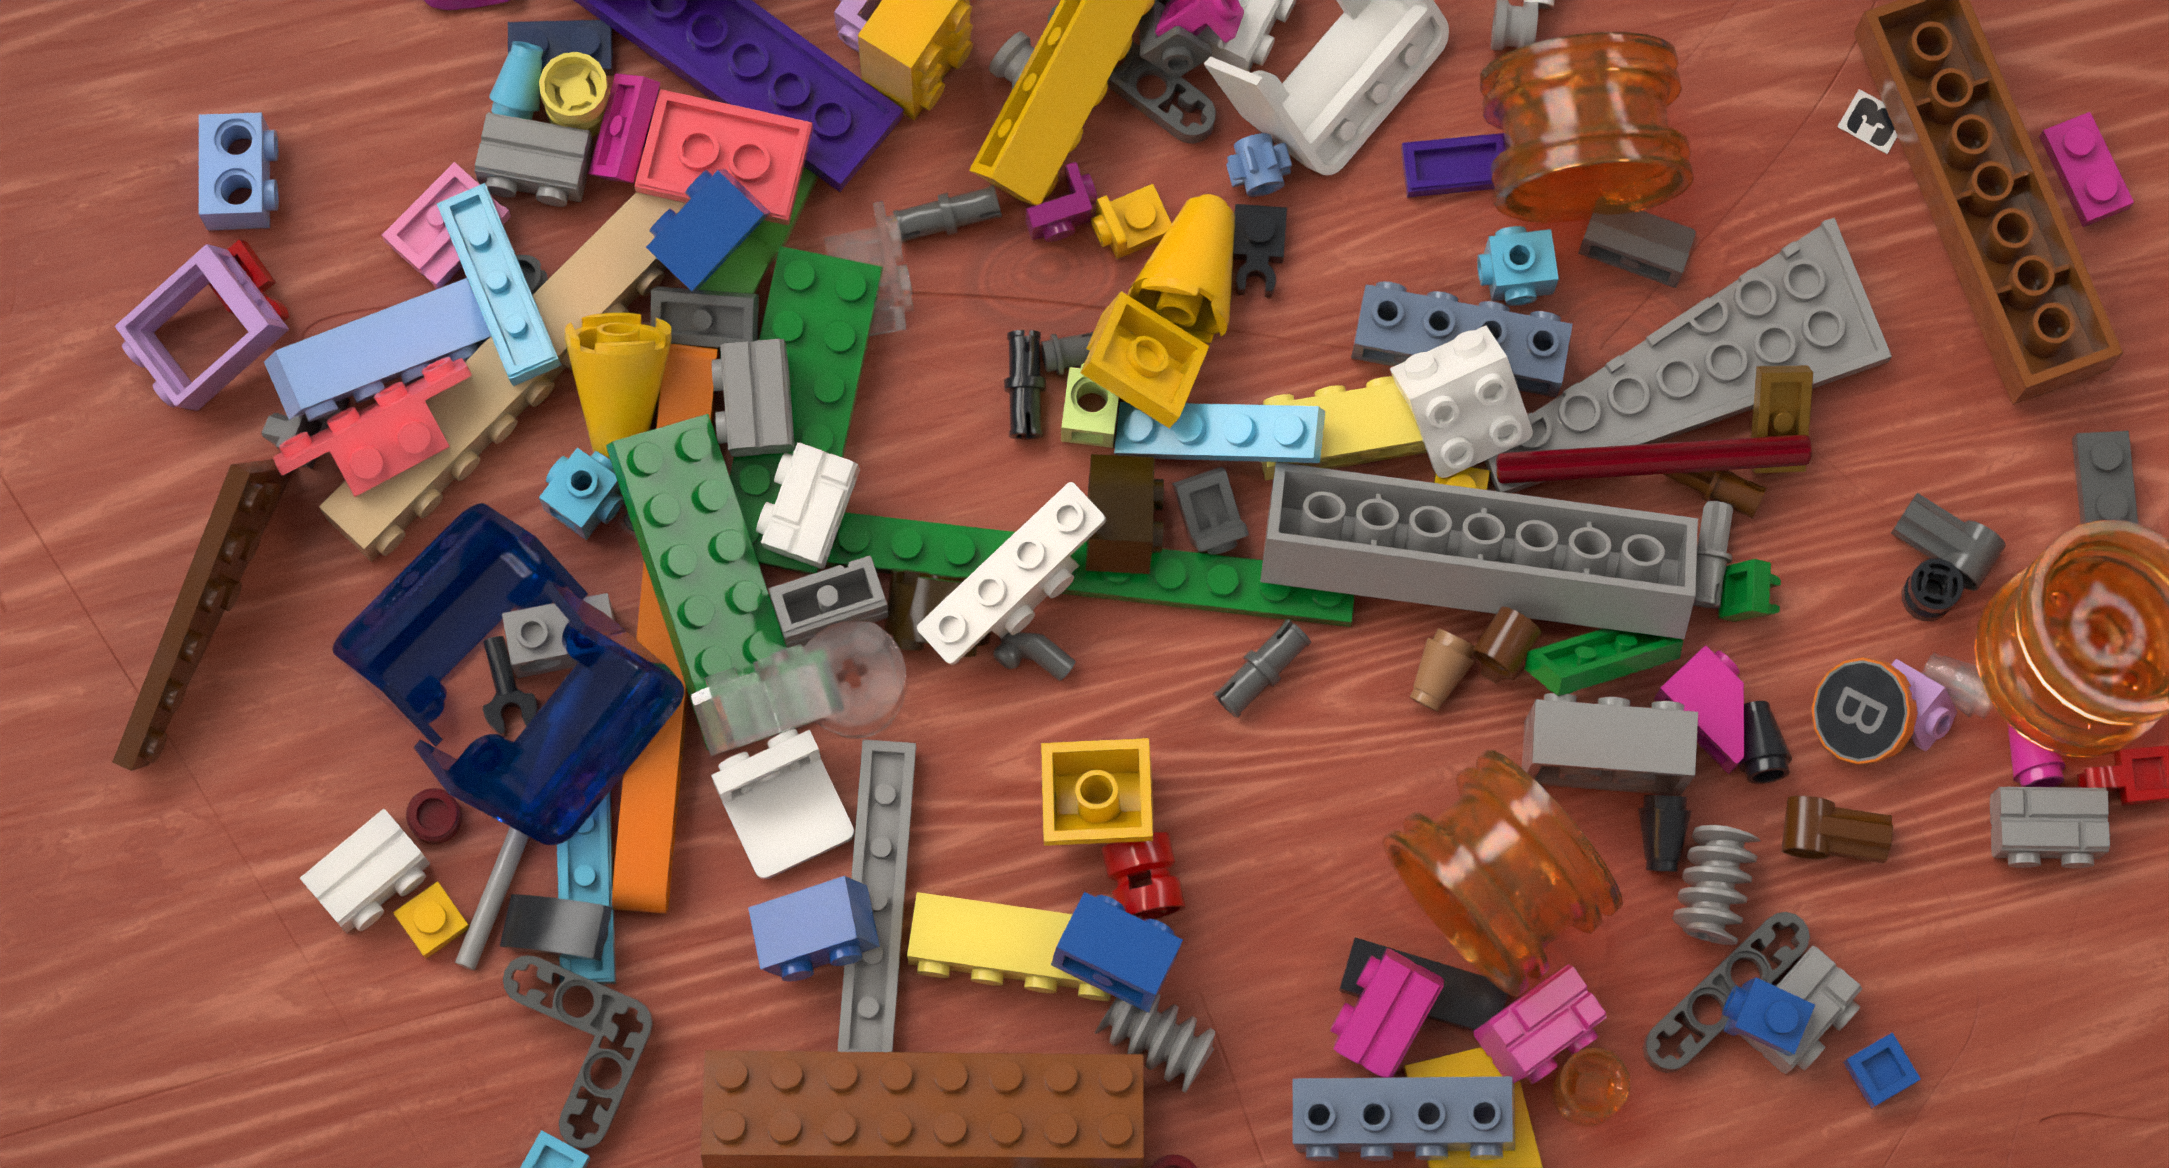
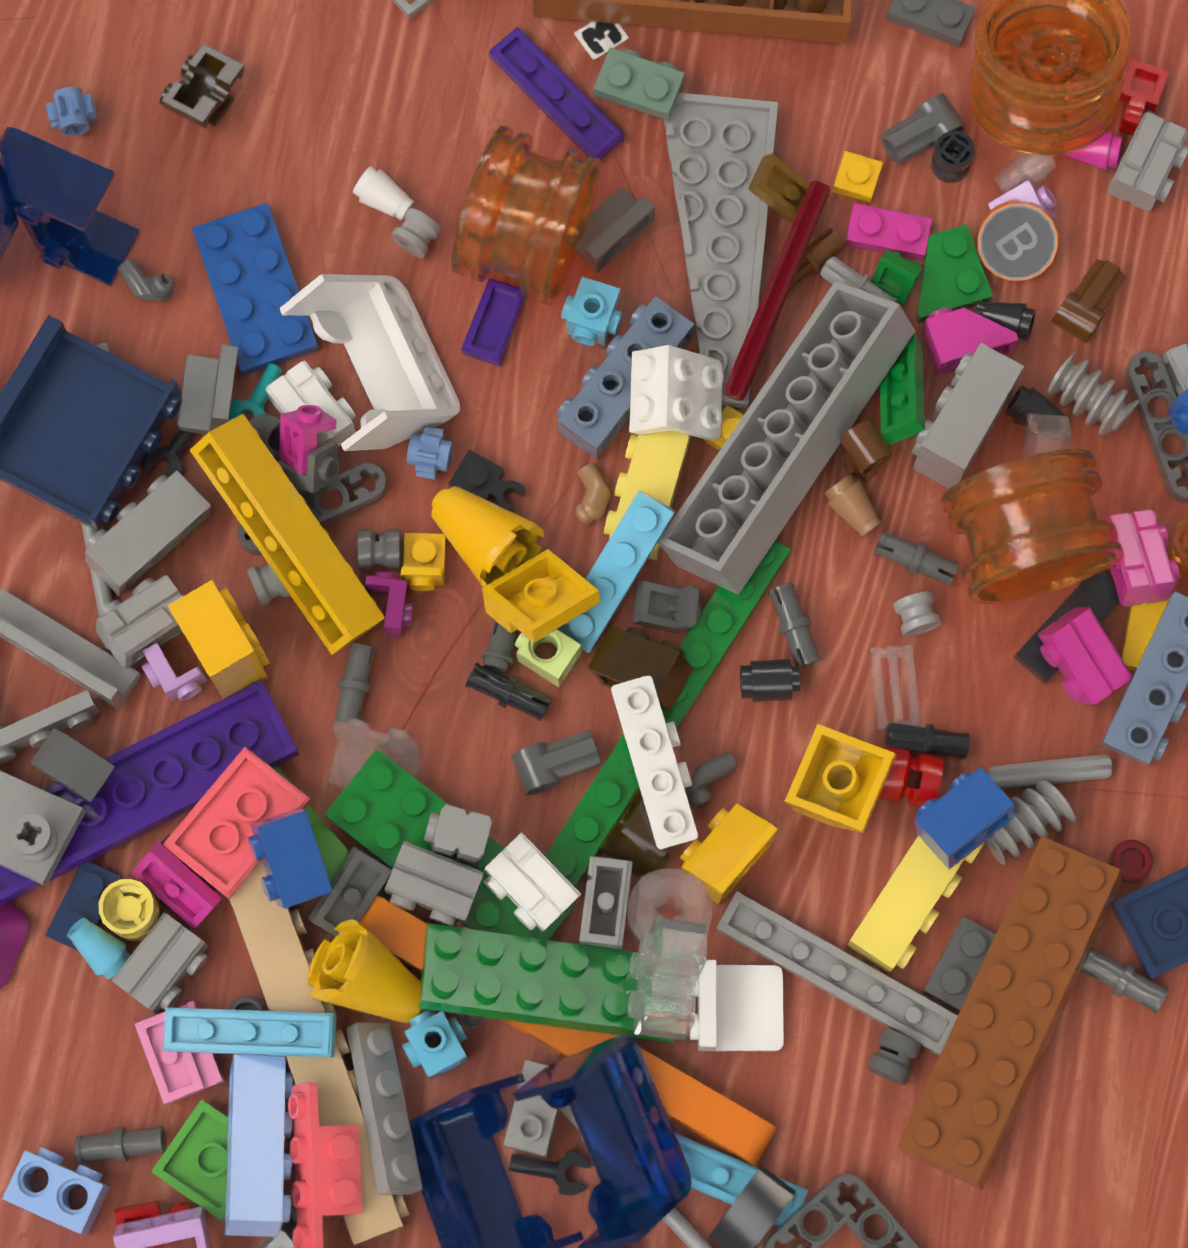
camera: 60 degrees left, 0 degrees up
brick [748,876,880,982] -> none
none -> dark grey pin [75,1126,167,1163]
none -> bright green plate [151,1099,228,1222]
none -> light grey plate [346,1022,422,1195]
none -> dark grey wheel [358,529,402,570]
none -> light grey brick [423,805,492,865]
none -> dark purple tile [489,27,624,165]
none -> dark grey piece [511,730,601,795]
none -> medium nougat arm [575,463,611,524]
none -> sand green bracket [593,48,685,121]
none -> yellow slope [680,803,778,906]
none -> black brick [740,659,800,702]
none -> yellow plate [832,151,883,203]
none -> dark pink plate [845,203,932,261]
none -> dark grey wheel [866,1028,922,1085]
none -> clear tile [870,645,921,732]
none -> dark grey pin [873,530,960,586]
none -> black axle [884,722,970,759]
none -> light grey wheel [893,591,942,637]
none -> green wing [916,224,993,323]
none -> dark grey plate [922,916,996,1013]
none -> light grey axle [988,754,1112,789]
none -> clear brick [1021,414,1072,481]

